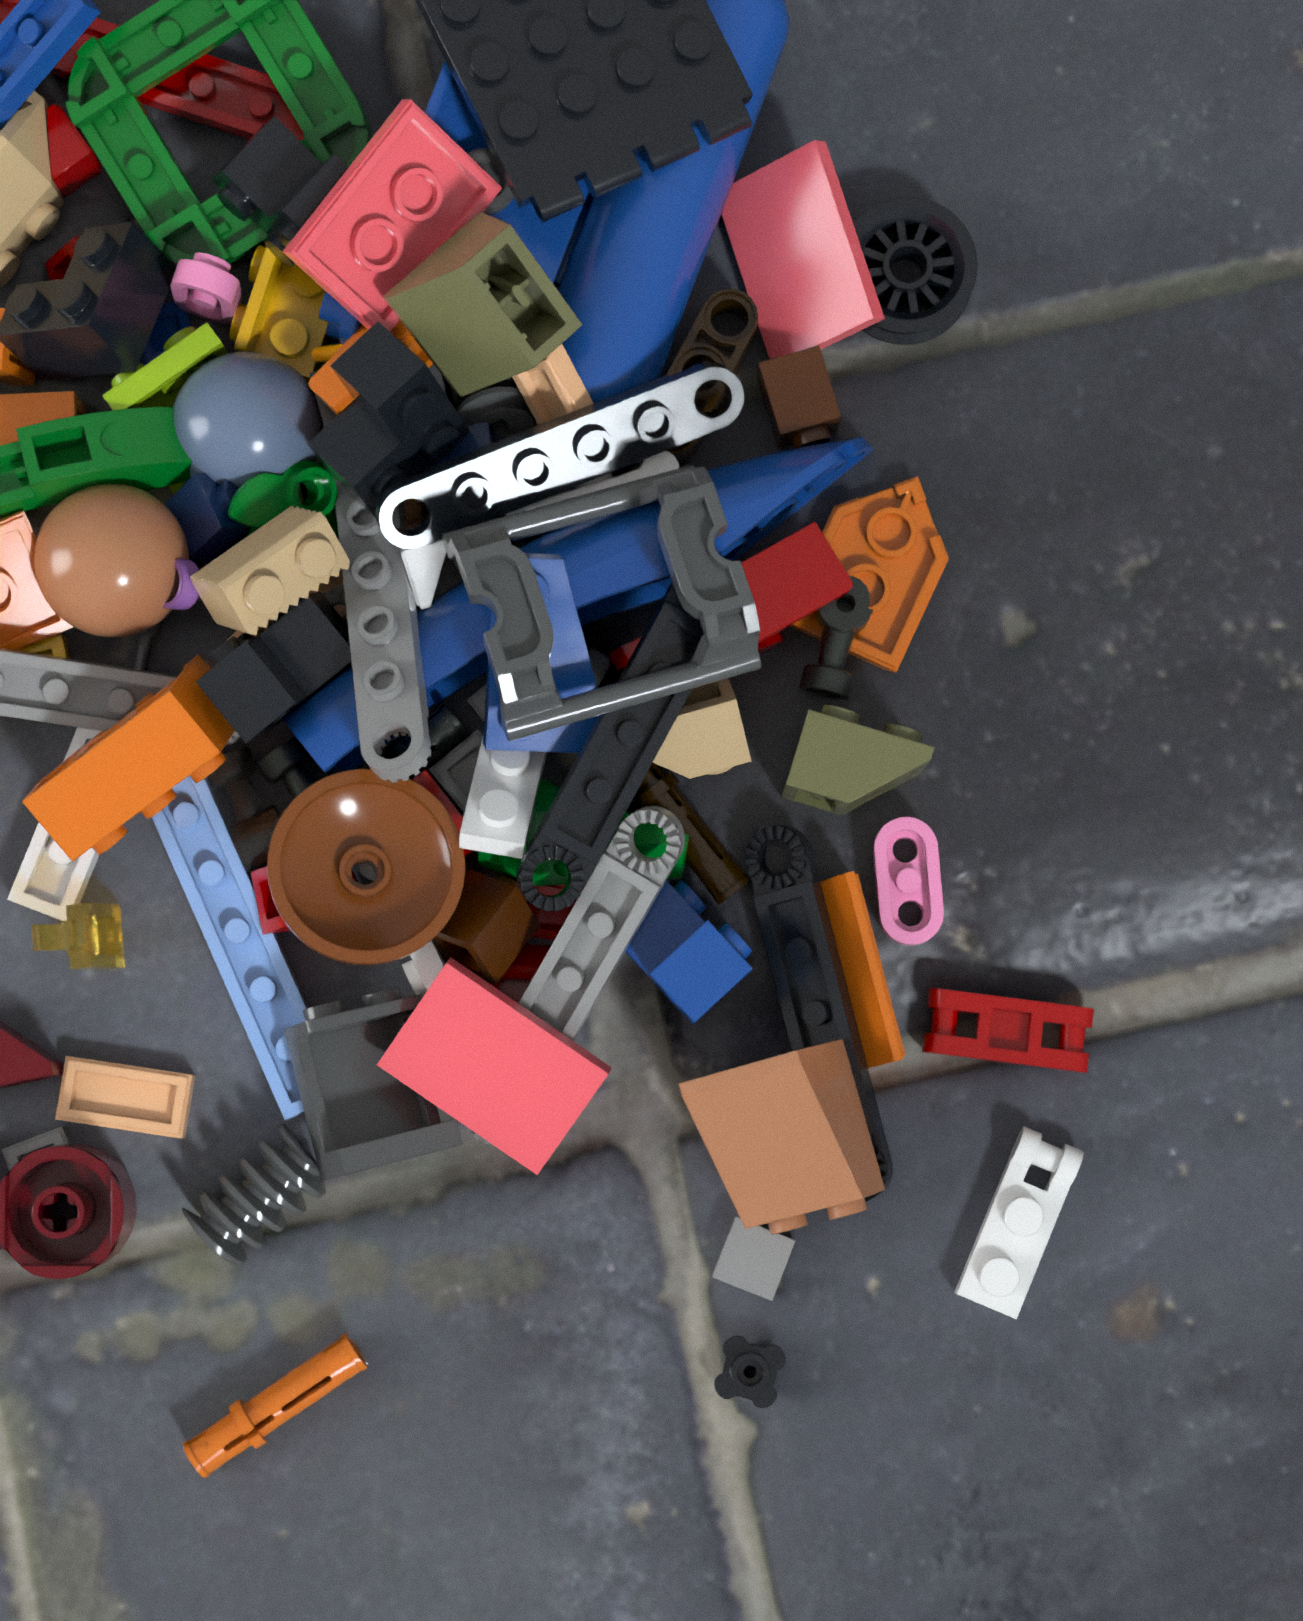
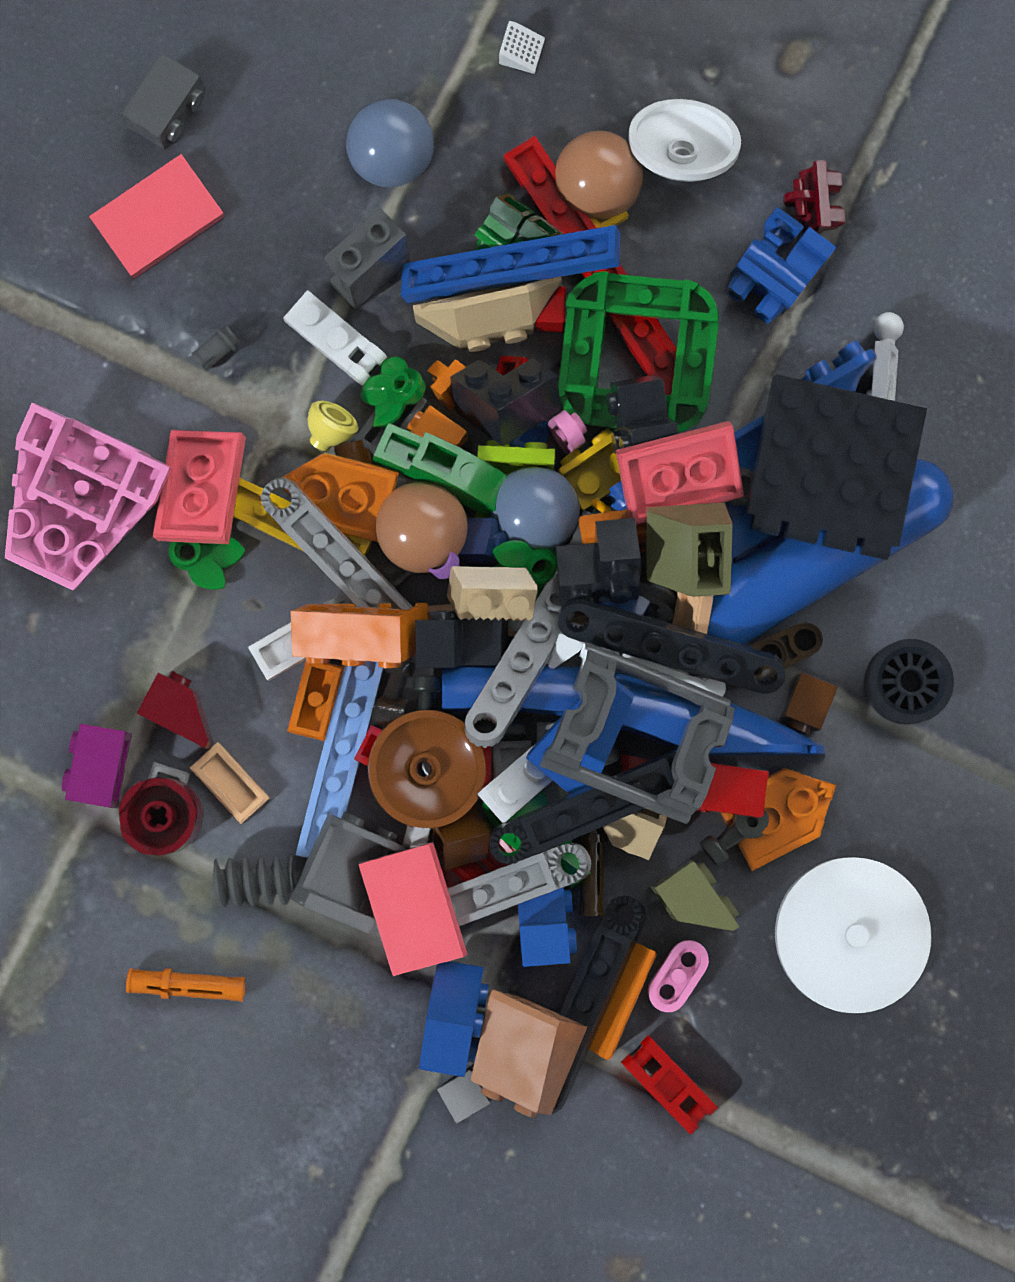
camera: 35 degrees right, 0 degrees up
clear yellow plate [31,902,125,970] -> none
black plate [714,1335,786,1408] -> none
coral tile [721,140,885,360] -> none
white plate [954,1126,1084,1319] -> none
none -> orange slope [287,662,344,741]
none -> blue brick [419,961,489,1077]
none -> white dish [775,857,931,1013]

